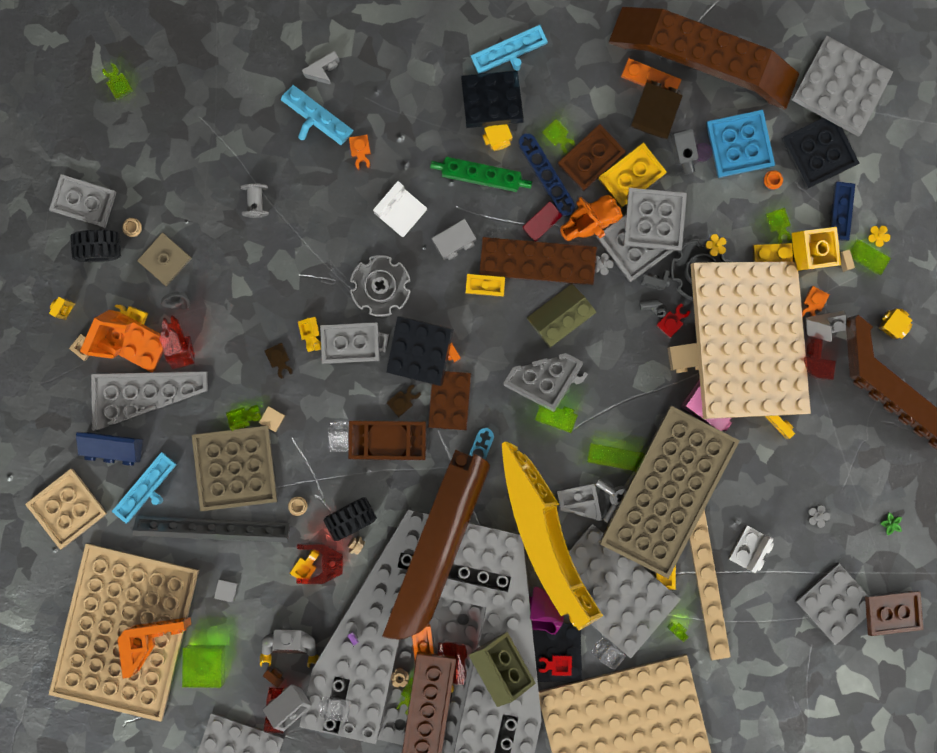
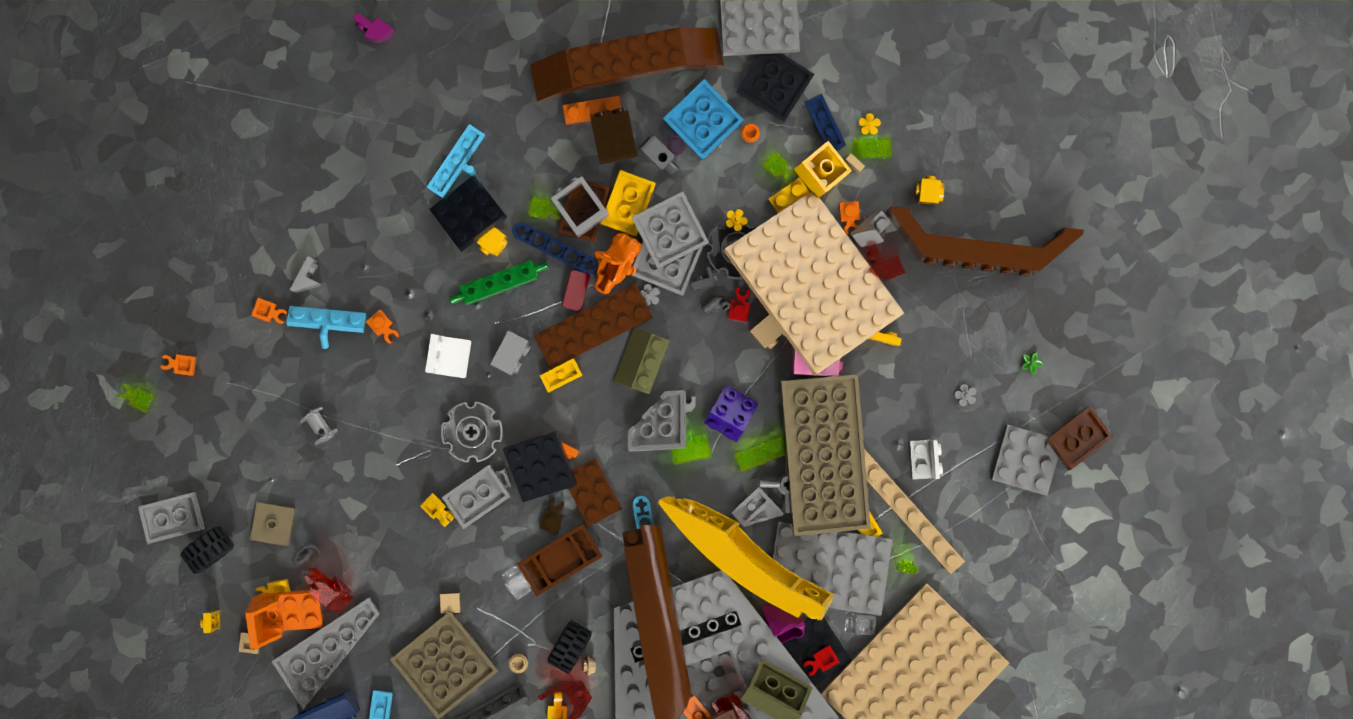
camera: 35 degrees left, 0 degrees up
tan plate [122,218,142,237] -> none
clear neon green plate [226,405,262,431] -> none
dark brown plate [264,343,293,379] -> none
none -> orange plate [160,354,197,376]
none -> orange plate [251,298,288,324]
none -> light grey window [550,176,609,238]
none -> dark purple bracket [704,386,758,442]

